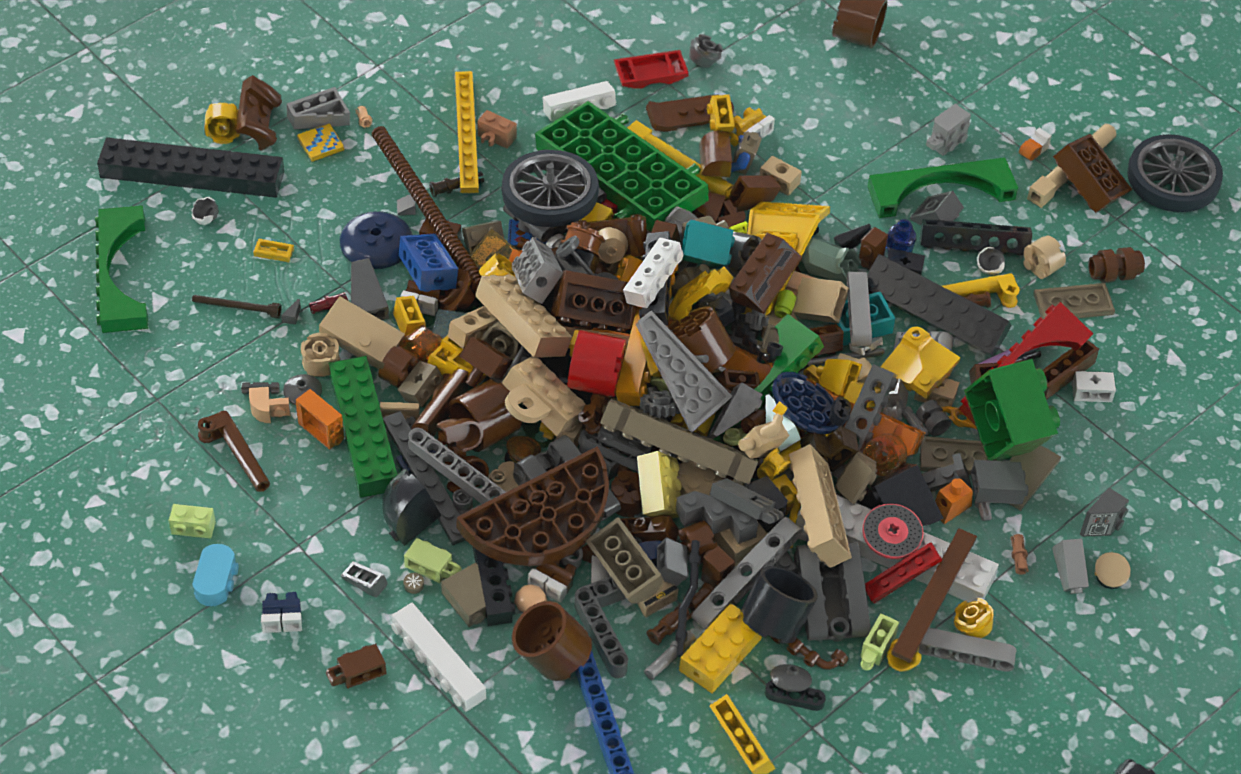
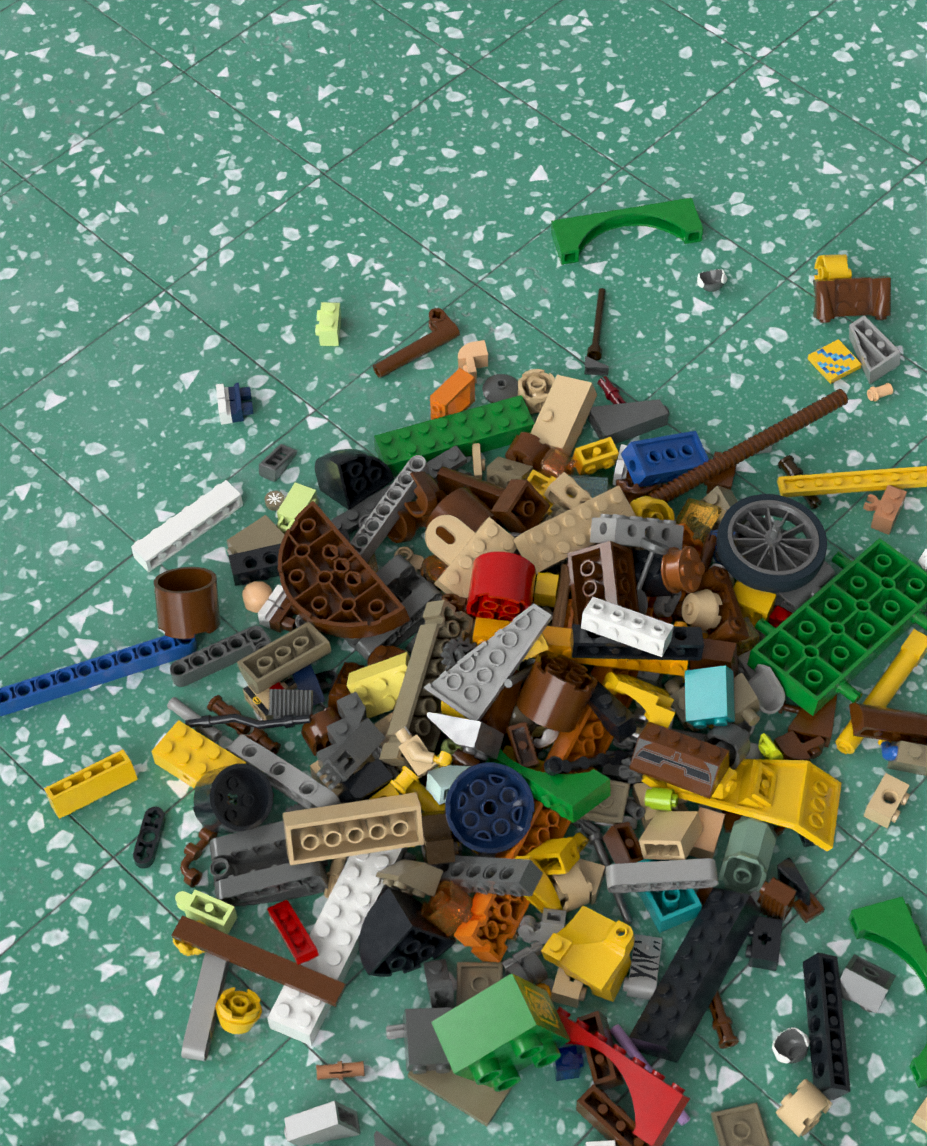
camera: 90 degrees right, 5 degrees up
black brick [97,137,284,198] -> none
medium azure brick [192,544,239,606] -> none
dark grey axle [241,382,280,394] -> none
yellow tile [253,239,294,262] -> none
reddish brown brick [325,644,386,689] -> none
dark blue brick [340,211,412,269] -> none
reddish brown brick [701,546,735,589] -> none
reddish brown slope [725,175,781,212] -> none
dark grey dish [770,664,812,692] -> none
black beam [829,397,851,427] -> none
white tile [849,337,883,356] -> none
piece [862,504,923,559] -> none
clear blue piece [886,219,916,252] -> none
orange torso [935,478,973,524] -> none
yellow axle [942,273,1020,308] -> none

